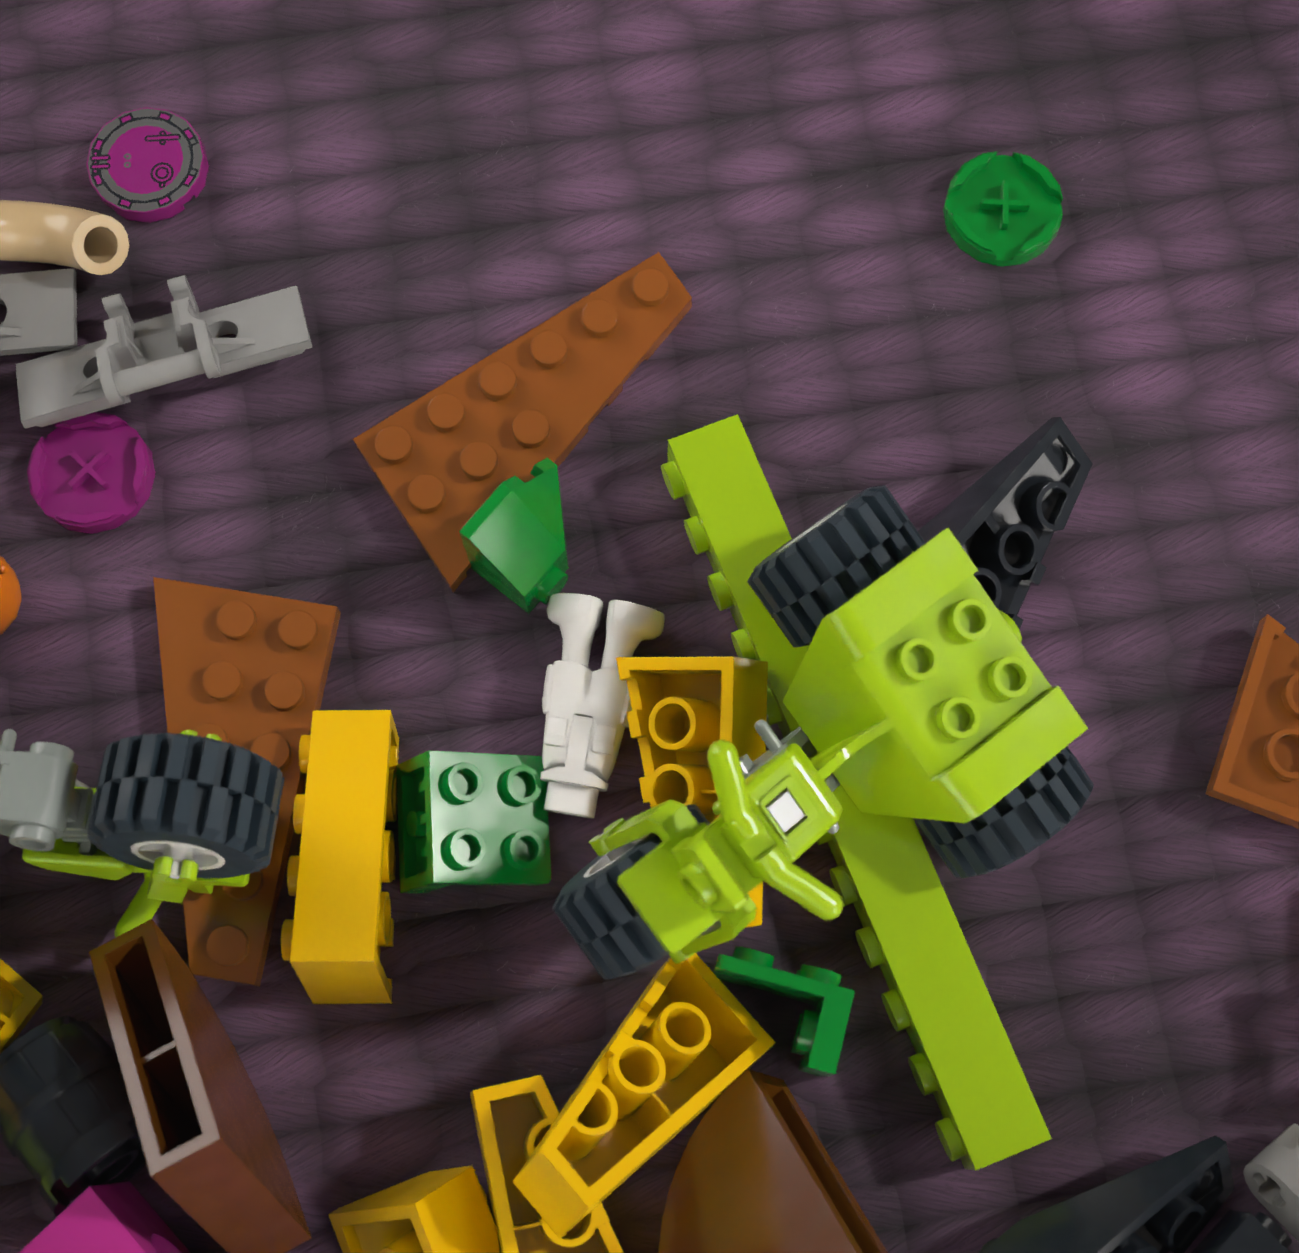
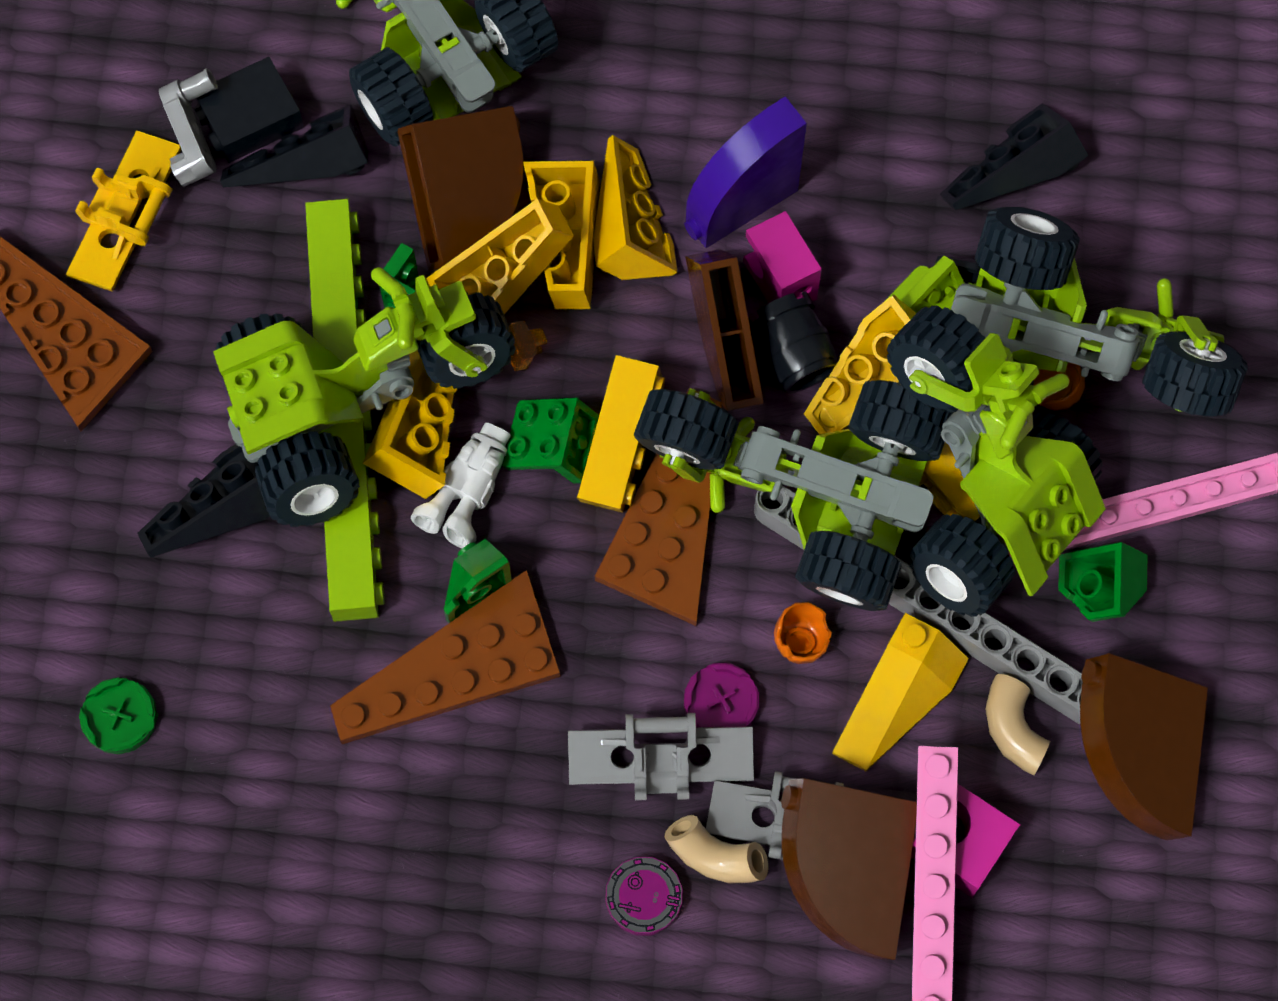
camera: 165 degrees left, 5 degrees down
none -> clear orange tile [509,320,548,371]

